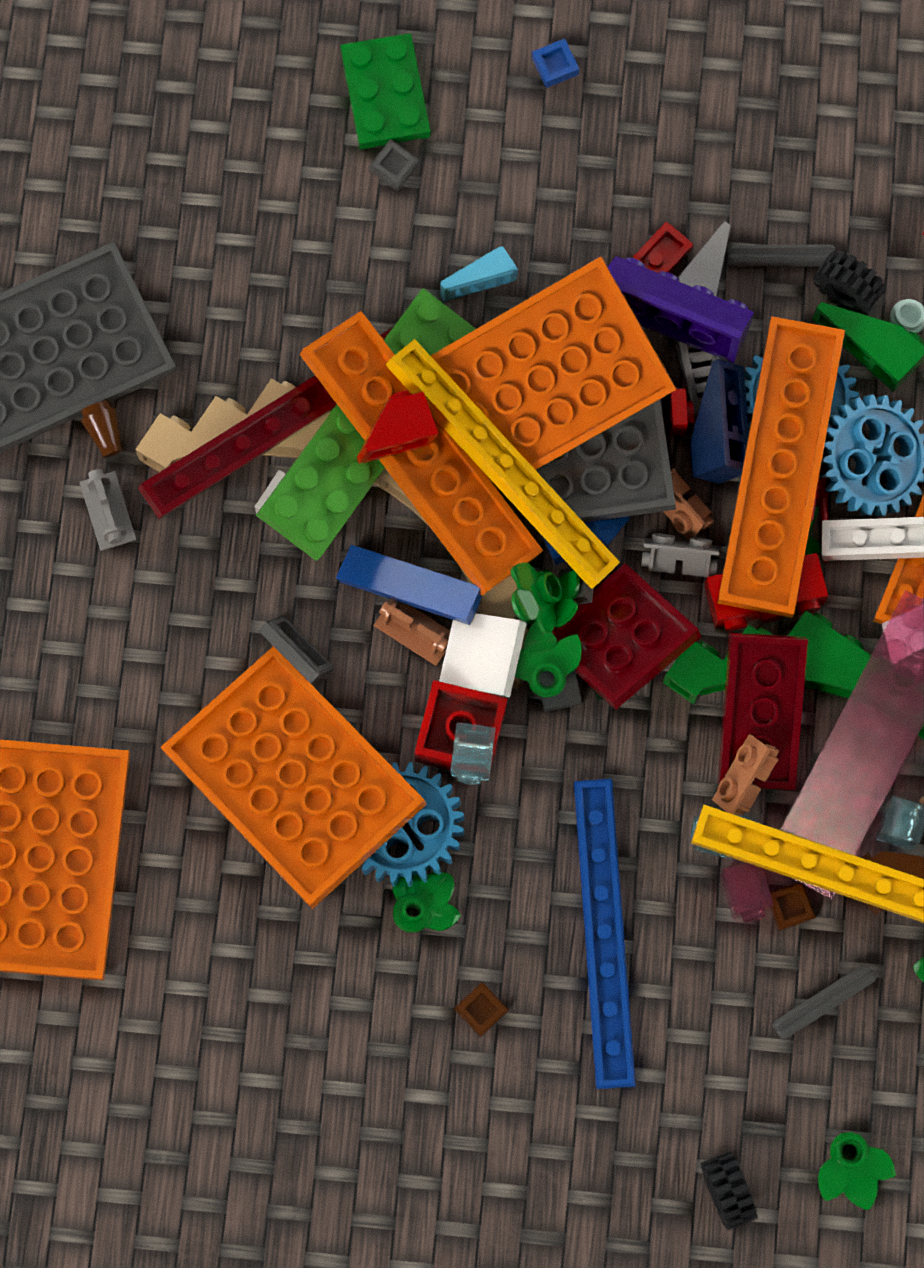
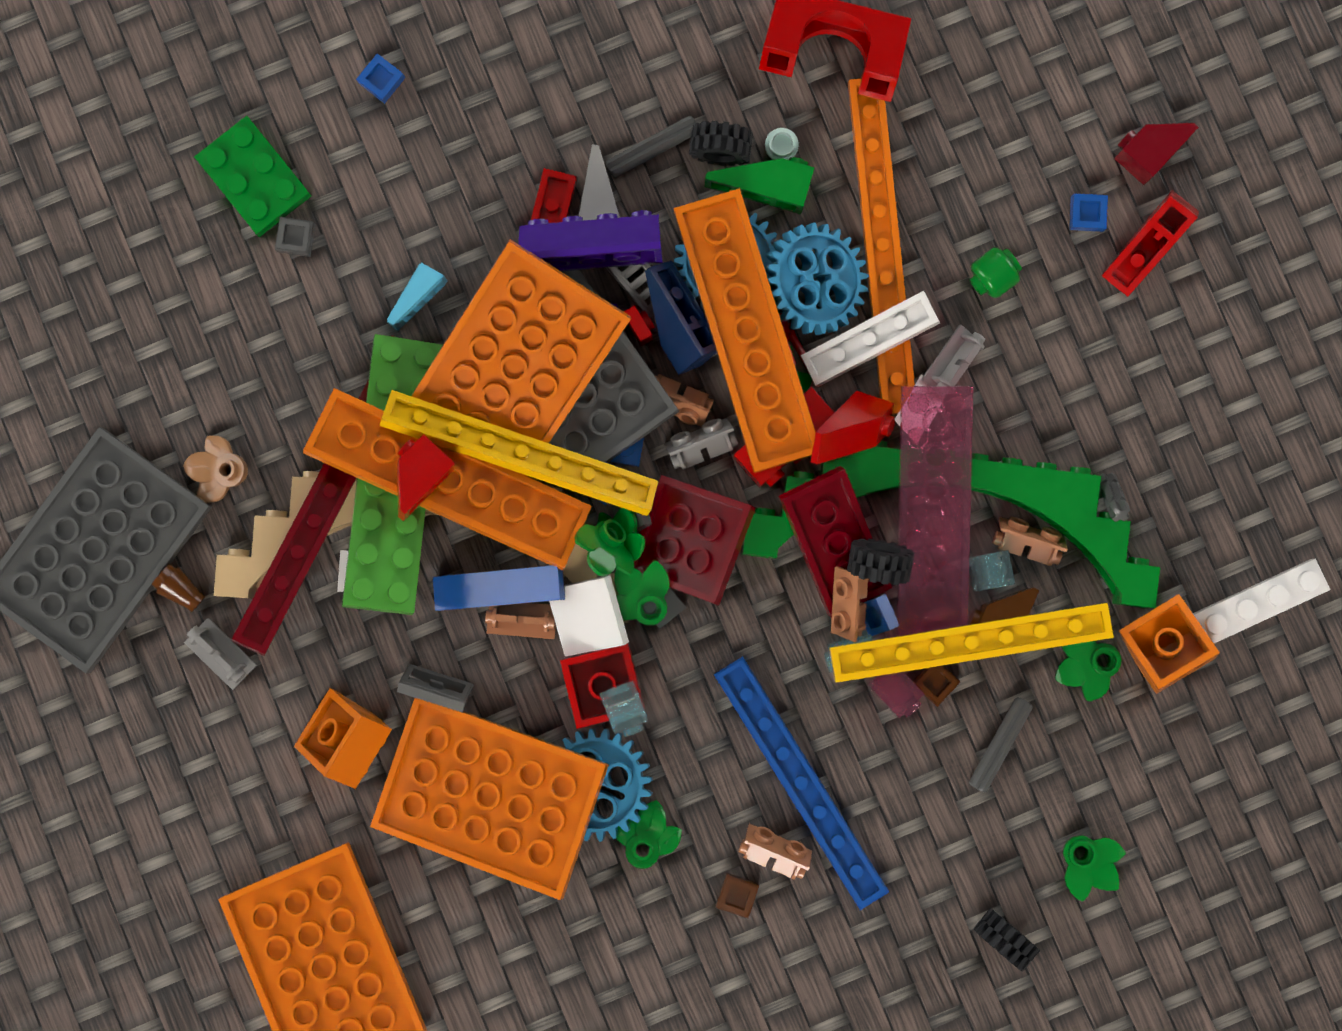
camera: 25 degrees left, 10 degrees up
none -> medium nougat plate [183,436,248,503]
none -> orange slope [294,688,392,789]
none -> nougat hinge [738,823,812,880]
none -> red slope [810,391,896,464]
none -> black tyre [847,539,915,585]
none -> blue plate [864,594,899,637]

